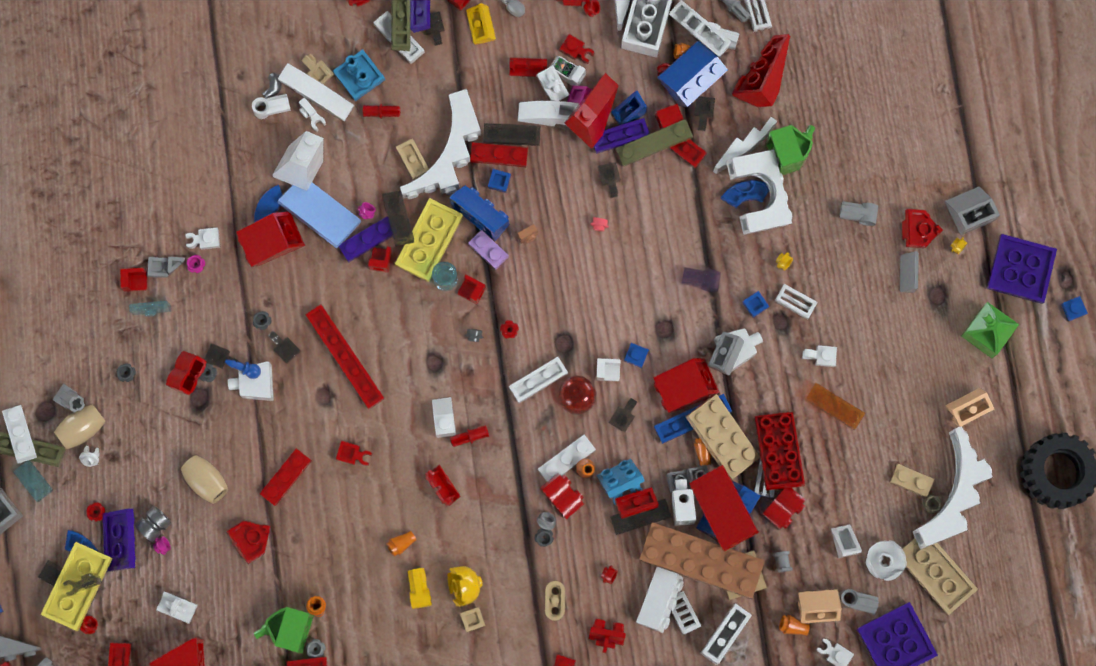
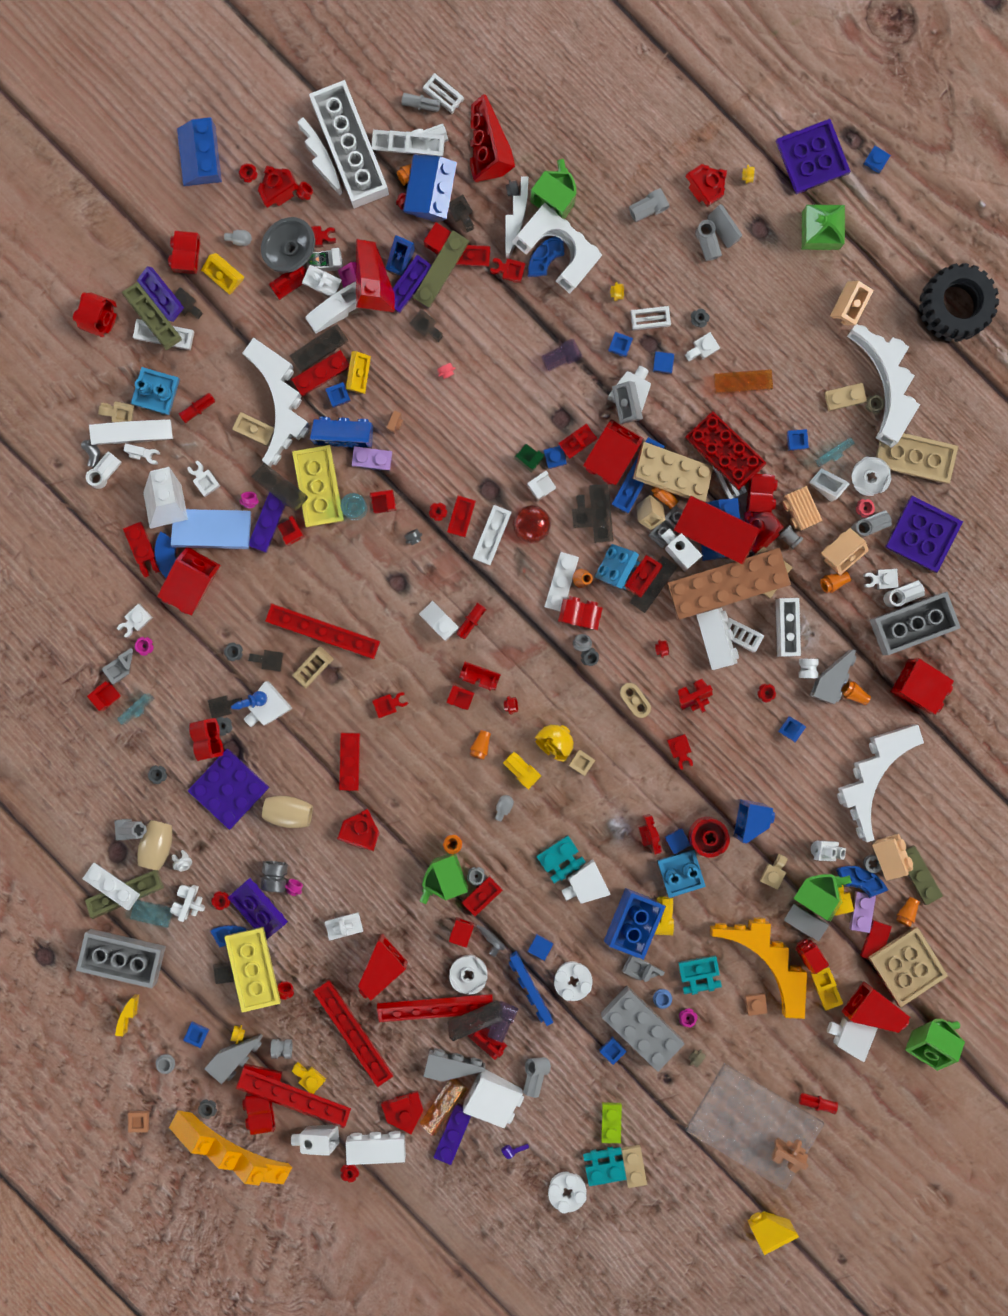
camera: 40 degrees left, 10 degrees up
clear smoke plate [63,573,102,596] -> none
light grey slope [945,187,1000,235] -> none
none -> red hinge [123,521,160,578]
none -> white hips [170,885,205,922]
none -> white plate [187,461,220,497]
none -> dark purple plate [188,748,270,830]
none -> yellow plate [230,1025,245,1044]
none -> dark grey dish [261,217,315,273]
none -> tan slope [292,646,334,688]
none -> yellow plate [346,351,371,394]
none -> red panel [446,685,475,710]
none -> red plate [447,495,476,538]
none -> red plate [490,258,526,283]
none -> light grey cylinder [495,795,514,822]
none -> red plate [504,696,518,715]
none -> dark grey plate [506,180,520,199]
none -> dark green panel [514,444,544,472]
none -> red hips [558,423,598,459]
none -> clear smoke plate [589,484,614,543]
none -> tan panel [636,495,665,530]
none -> blue tile [653,351,674,374]
none -> dark grey plate [691,309,710,328]
none -> light grey piece [695,220,722,261]
none -> red plate [744,512,784,553]
none -> light nougat brick [782,486,822,532]
none -> blue plate [787,429,809,451]
none -> clear light blue plate [816,438,855,467]
none -> coral plate [856,499,875,518]

